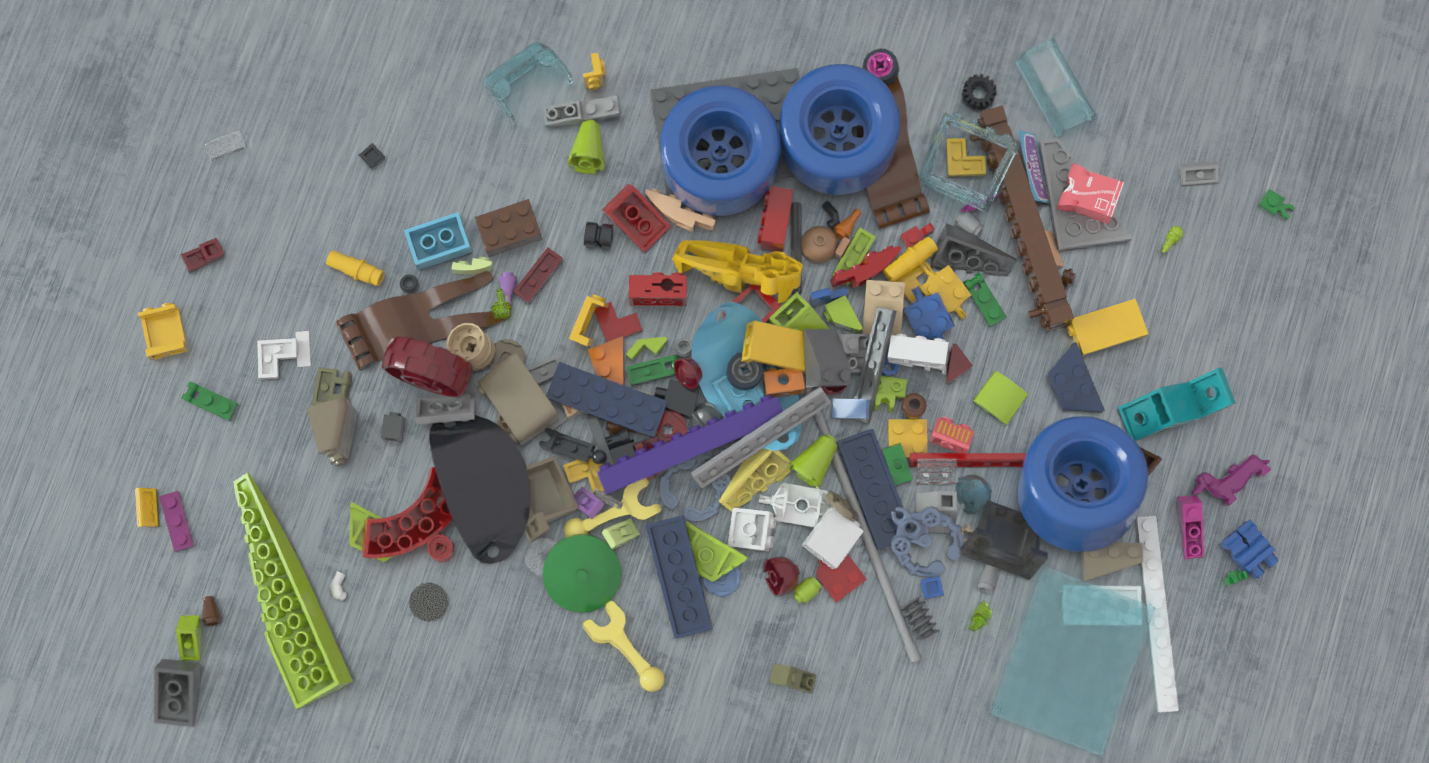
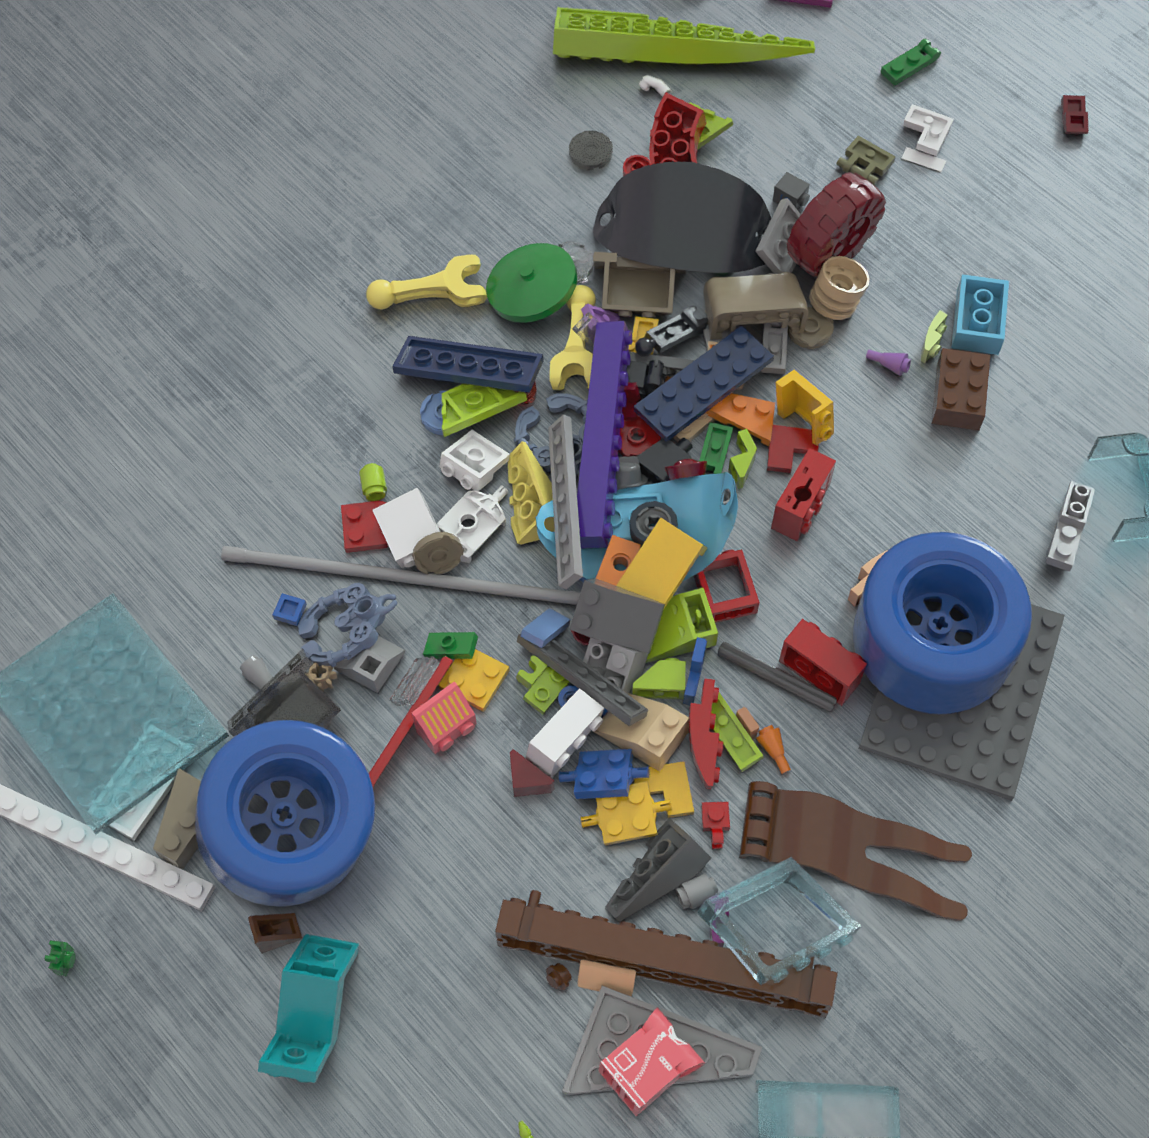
camera: 120 degrees right, 15 degrees down
yellow panel [138,303,188,360] -> none
dark tan windscreen [307,398,357,466] -> none
yellow piece [326,250,385,287] -> none
reddish brown flag [336,271,511,371] -> none
black tile [359,143,386,170] -> none
black plate [400,274,419,294] -> none
clear neon green piece [491,288,511,319] -> none
dark red plate [513,247,563,304] -> none
lime cone [567,119,605,174] -> none
yellow bracket [583,53,606,90] -> none
black wheel [584,221,614,249] -> none
red slope [601,184,671,253] -> none
yellowish green slope [602,518,641,550] -> none
yellow piece [672,240,803,303] -> none
dark red cylinder [763,556,800,596] -> none
olive slope [769,664,817,694] -> none
blue wheel [779,64,900,195] -> none
lime cone [787,434,837,489] -> none
medium nougat cylinder [801,226,838,264] -> none
black arm [822,201,840,230] -> none
dark blue plate [836,428,911,550] -> none
wheel [863,48,899,85] -> none
yellow piece [883,237,938,282] -> none
reddish brown head [901,393,927,420] -> none
dark grey piece [901,596,940,640] -> none
yellow plate [946,138,986,177] -> none
clear light blue cylinder [955,474,992,514] -> none
black tyre [962,74,997,111] -> none
green plate [963,272,1007,328] -> none
clear neon green piece [969,600,992,631] -> none
lime slope [973,370,1028,425] -> none
sticker [1018,130,1049,203] -> none
dark blue wing [1047,342,1105,412] -> none
yellow panel [1067,298,1148,357] -> none
dark pink slope [1177,495,1204,559] -> none
magenta animal [1192,454,1272,506] -> none
blue hips [1218,519,1278,579] -> none

